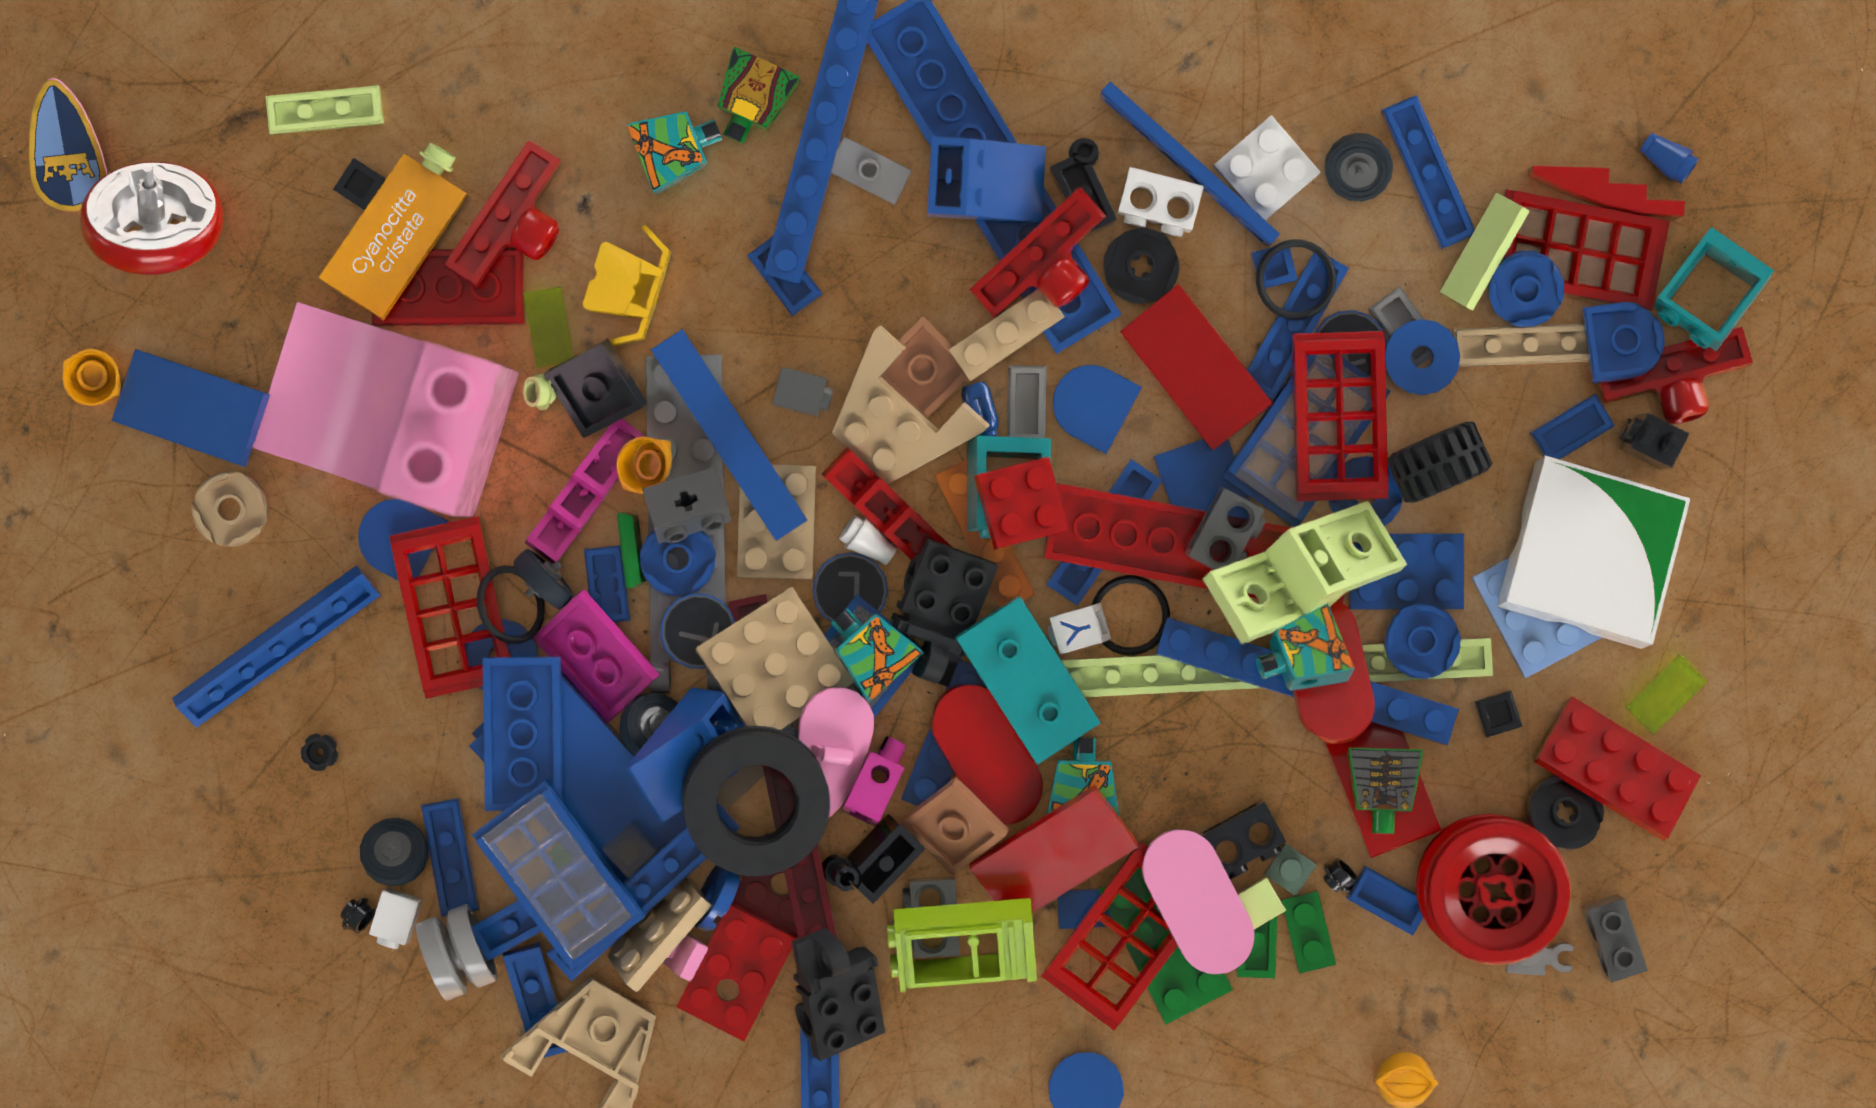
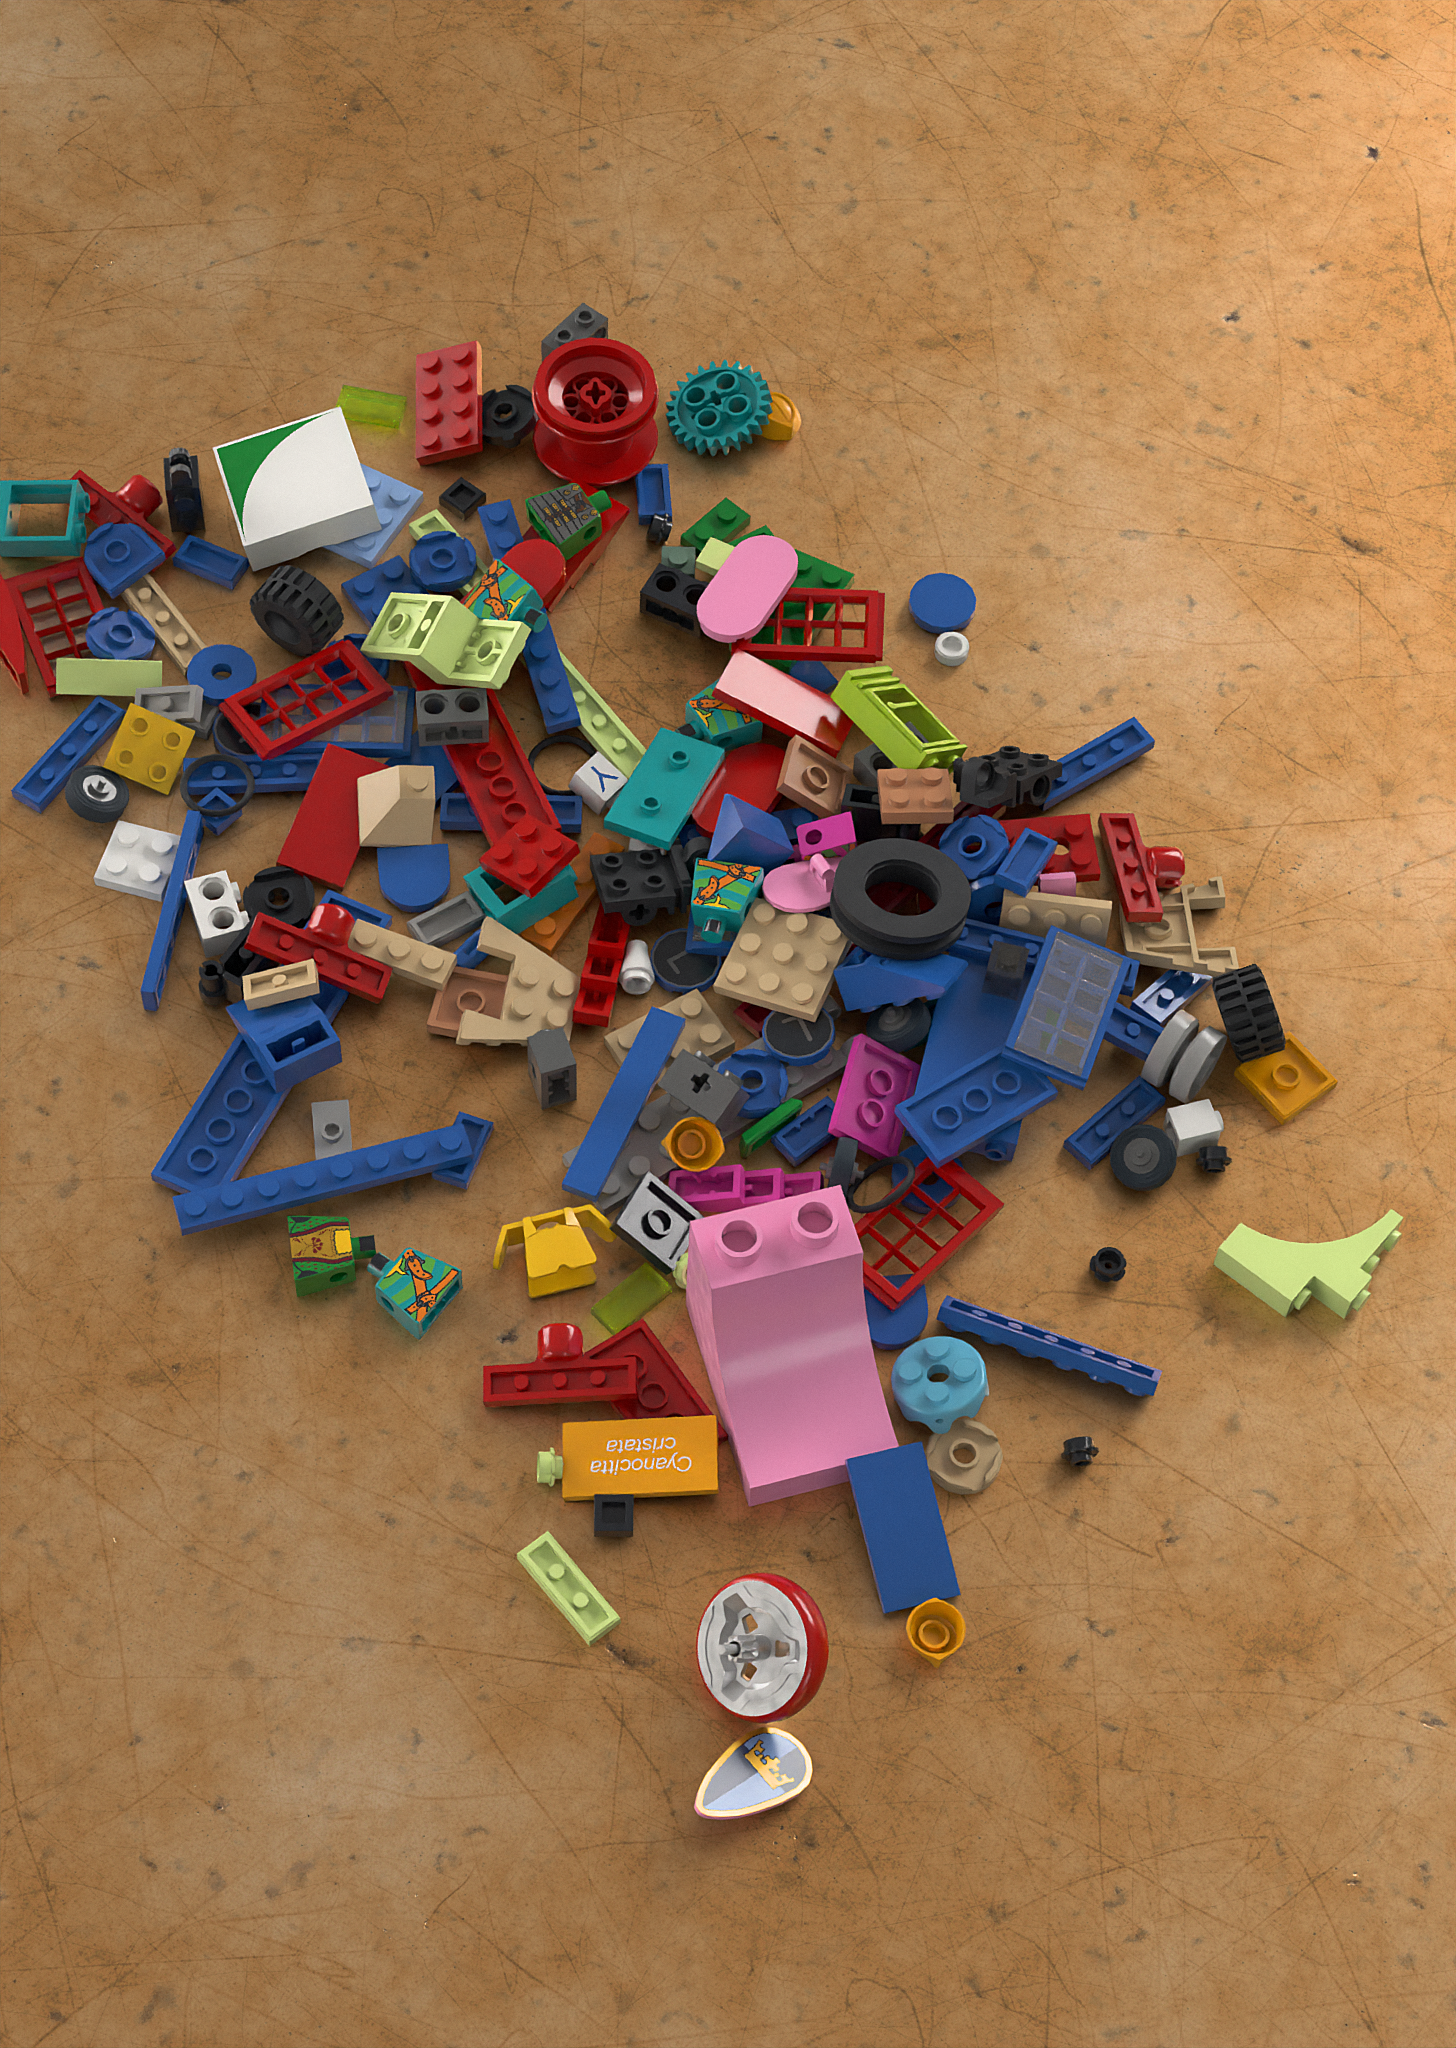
camera: 130 degrees left, 30 degrees down
none -> yellow hinge [103,702,195,795]
none -> light grey hinge [134,685,204,725]
none -> tan plate [242,959,320,1011]
none -> tan slope [357,765,435,847]
none -> teal gear [666,360,773,456]
none -> blue slope [707,794,794,877]
none -> nougat plate [877,767,954,824]
none -> medium azure plate [891,1336,989,1434]
none -> white tile [934,632,969,666]
none -> blue tile [939,815,1010,882]
none -> blue tile [993,828,1058,898]
none -> black plate [1061,1436,1099,1467]
none -> red plate [1097,813,1185,922]
none -> black tyre [1212,964,1286,1063]
none -> yellowish green arch [1213,1209,1403,1319]
none -> light orange tile [1234,1031,1338,1125]

